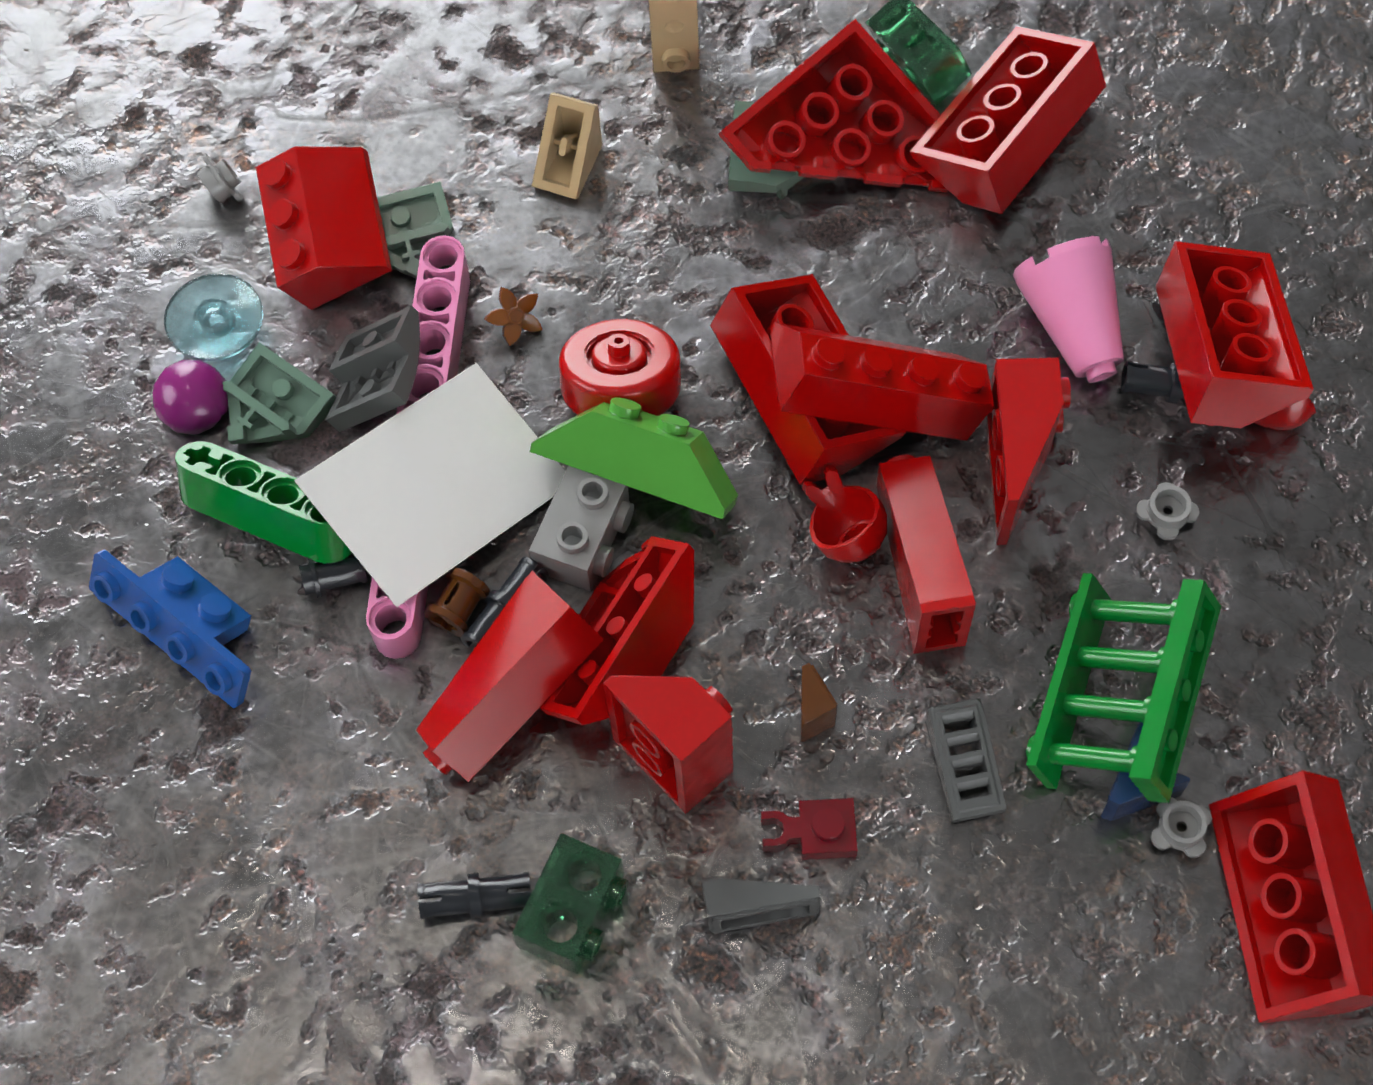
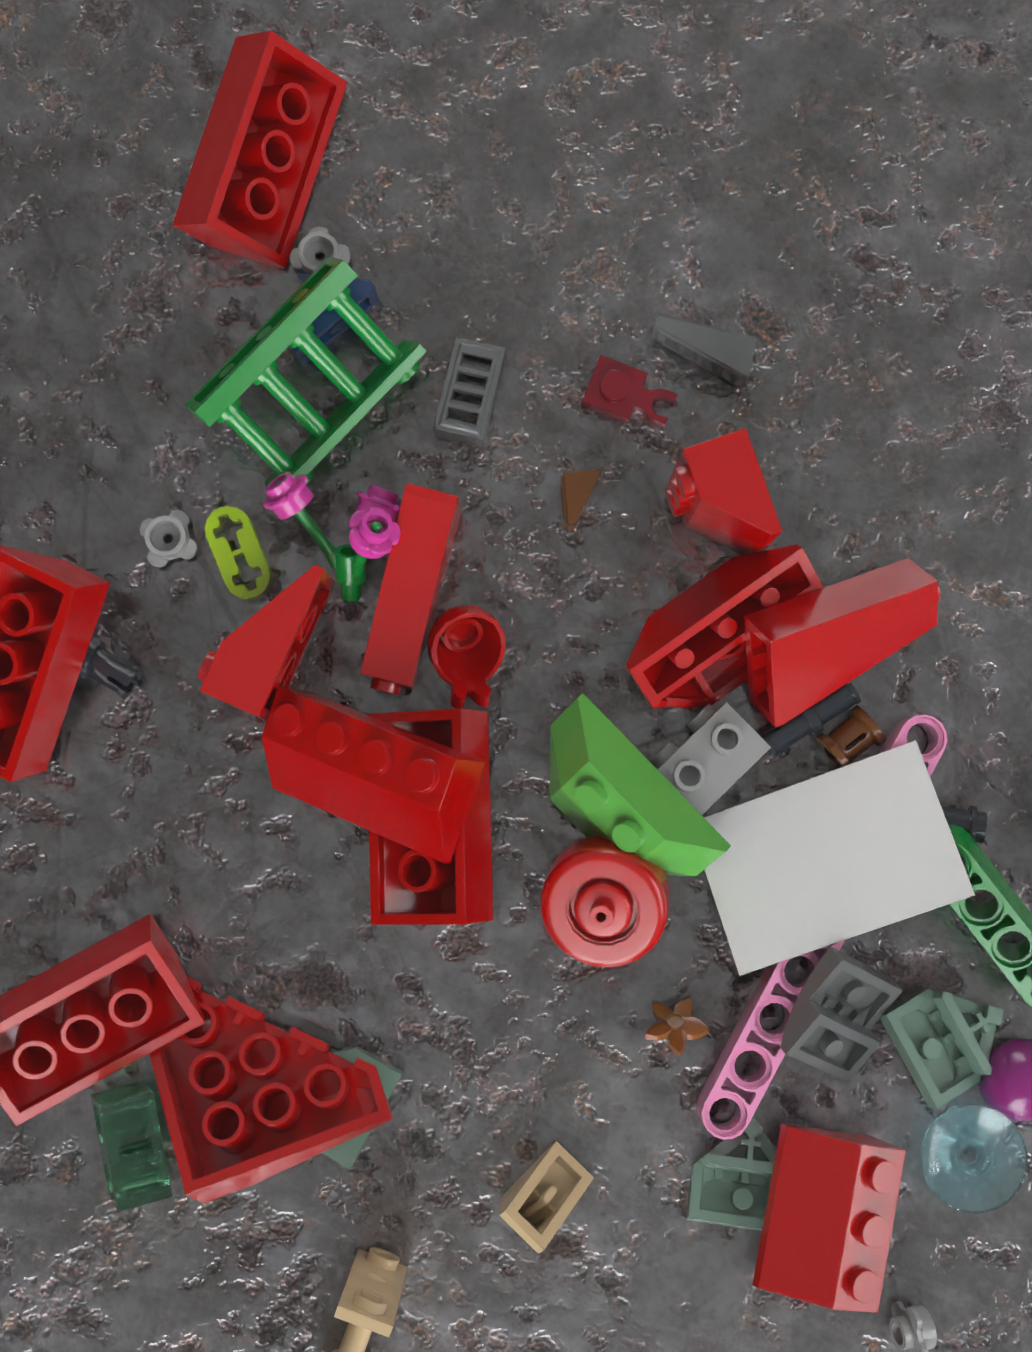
camera: 160 degrees left, 20 degrees up
black pin [417,871,532,919] -> none
clear green brick [512,833,629,974] -> none
bright pink cone [1013,236,1124,383] -> none
none -> lime beam [205,506,274,602]
none -> dark pink plant [263,472,401,602]

